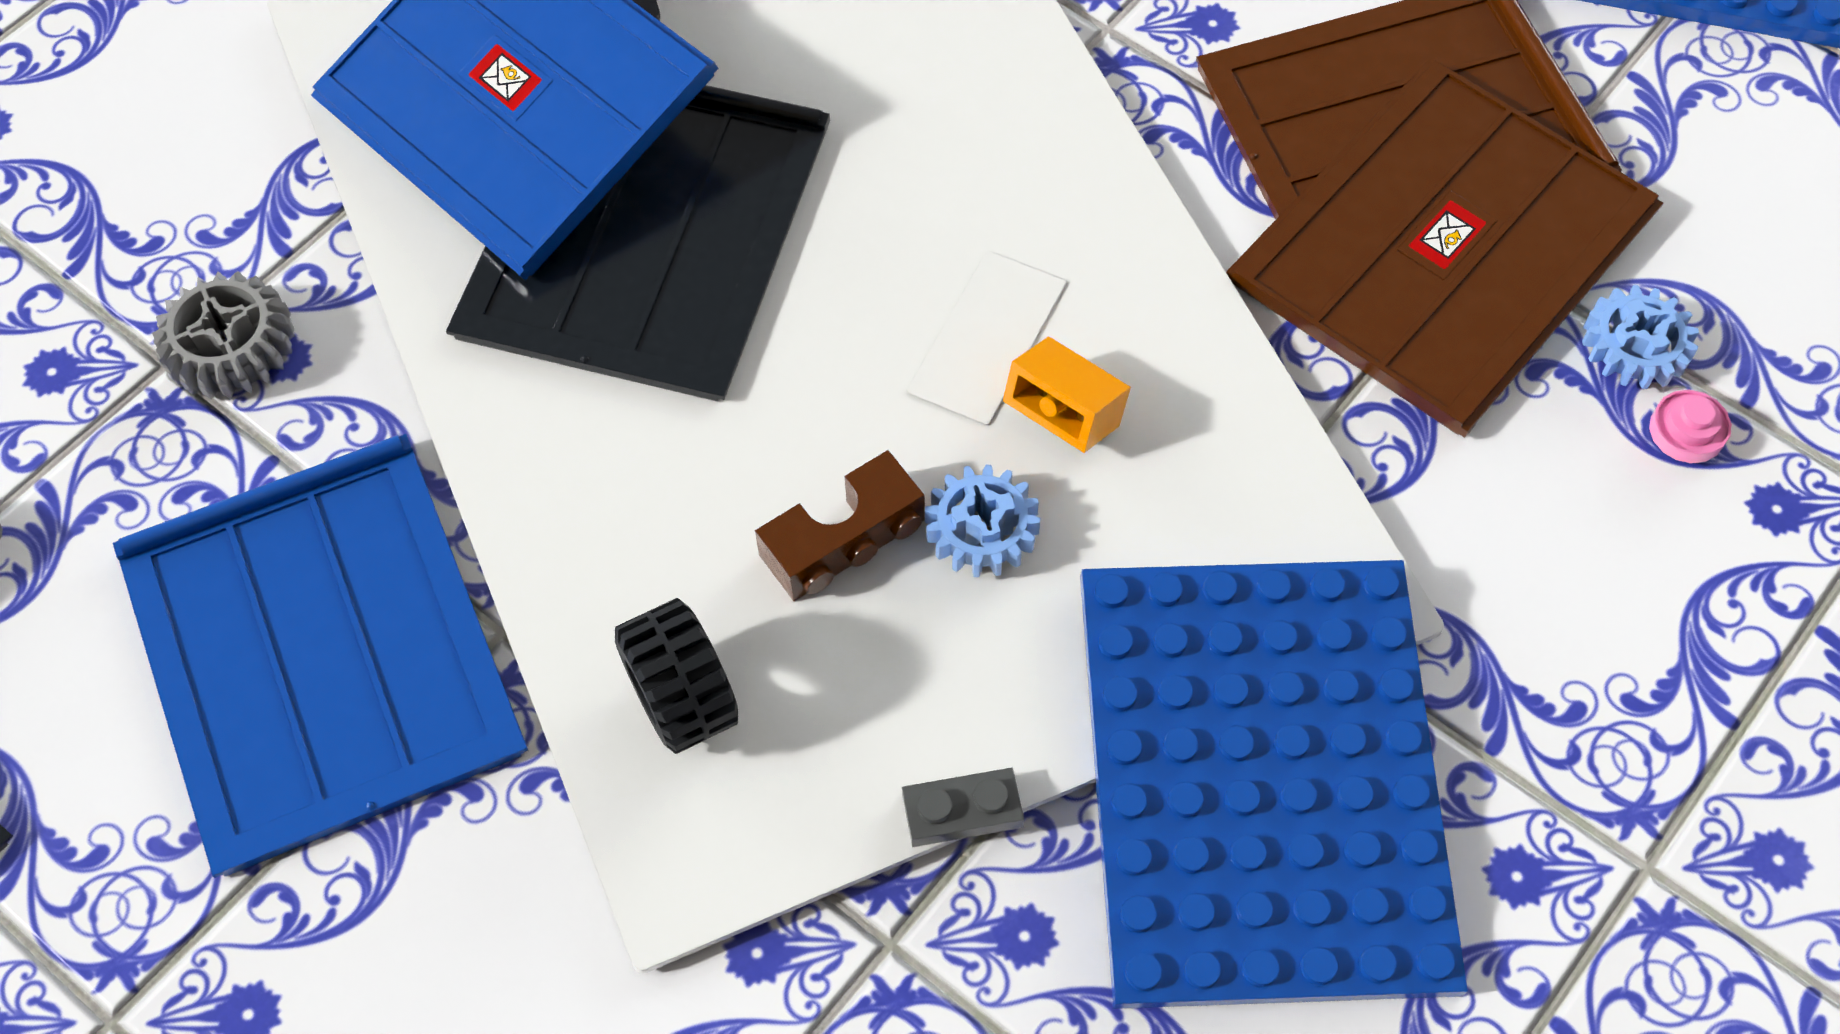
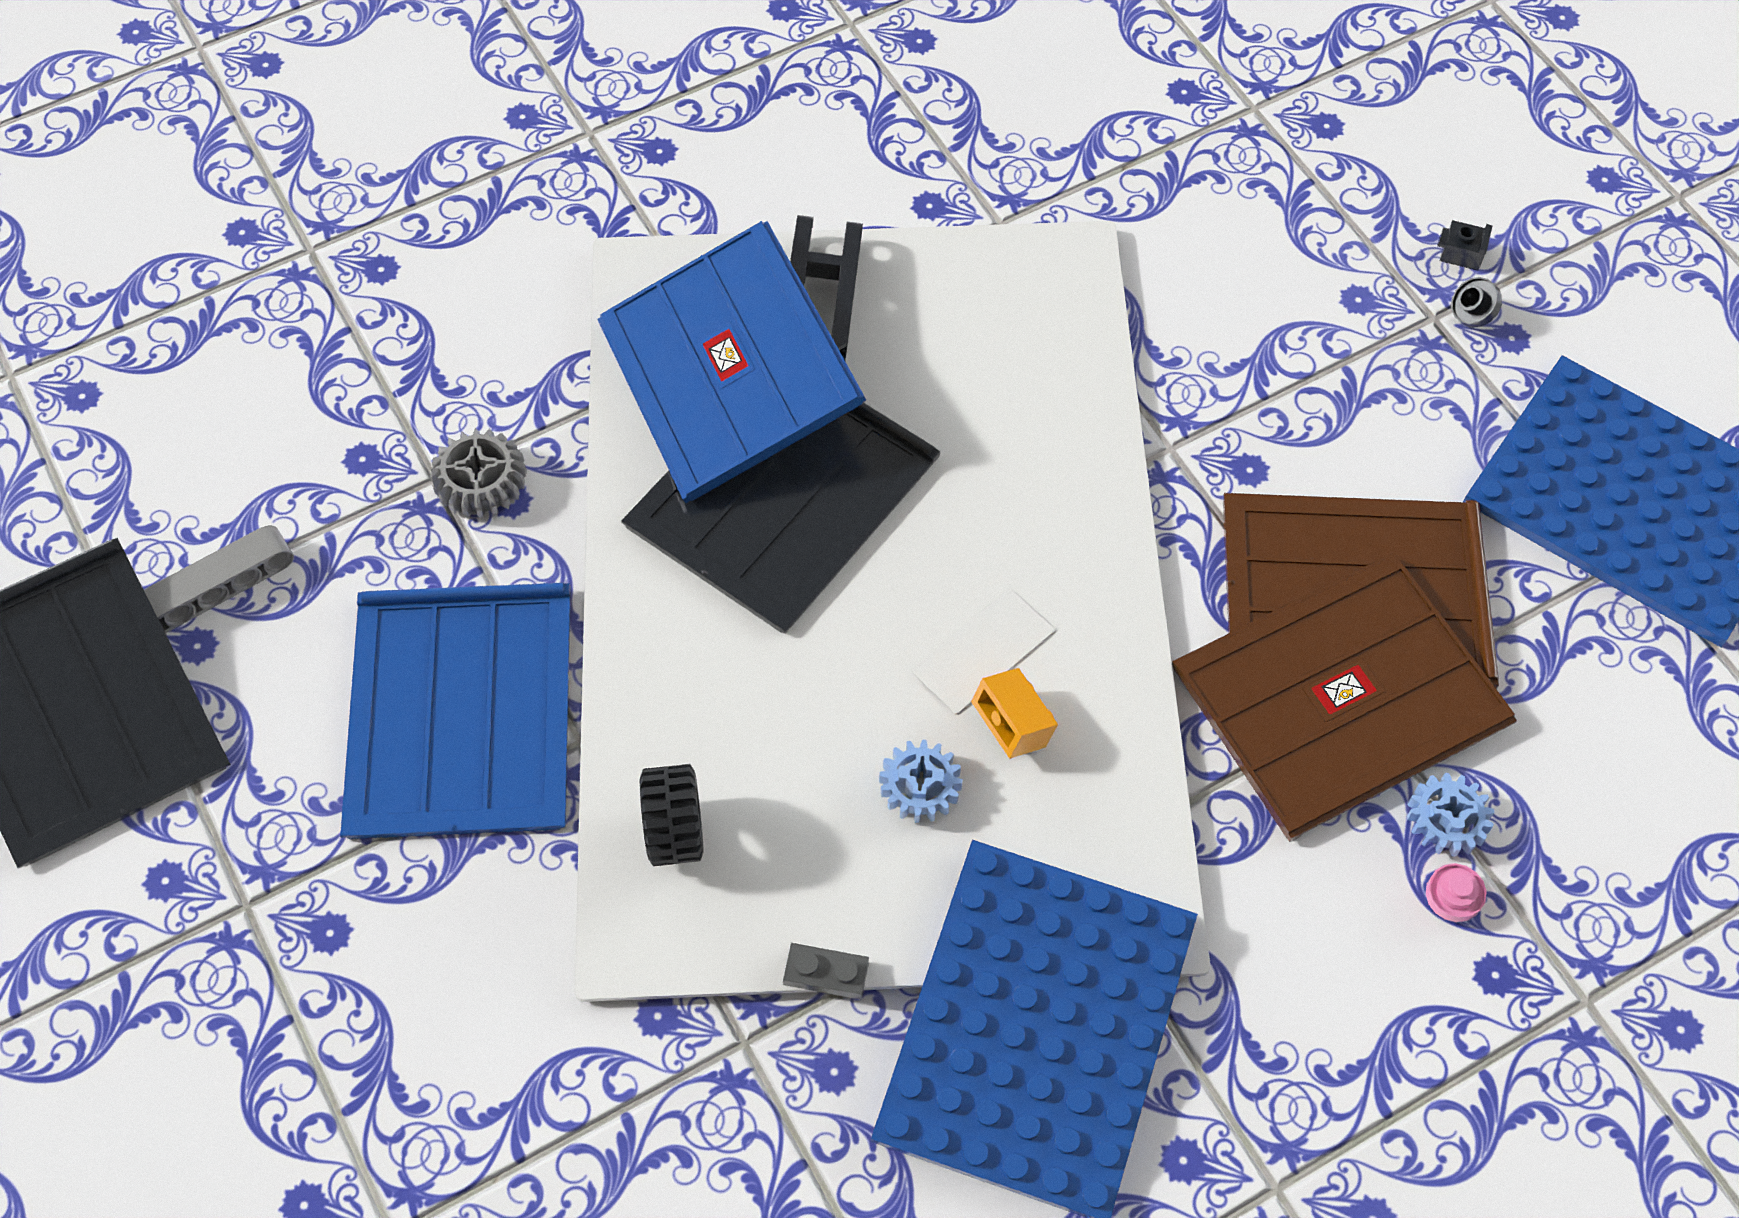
camera: 20 degrees right, 0 degrees up
reddish brown arch [755,450,925,601] -> none

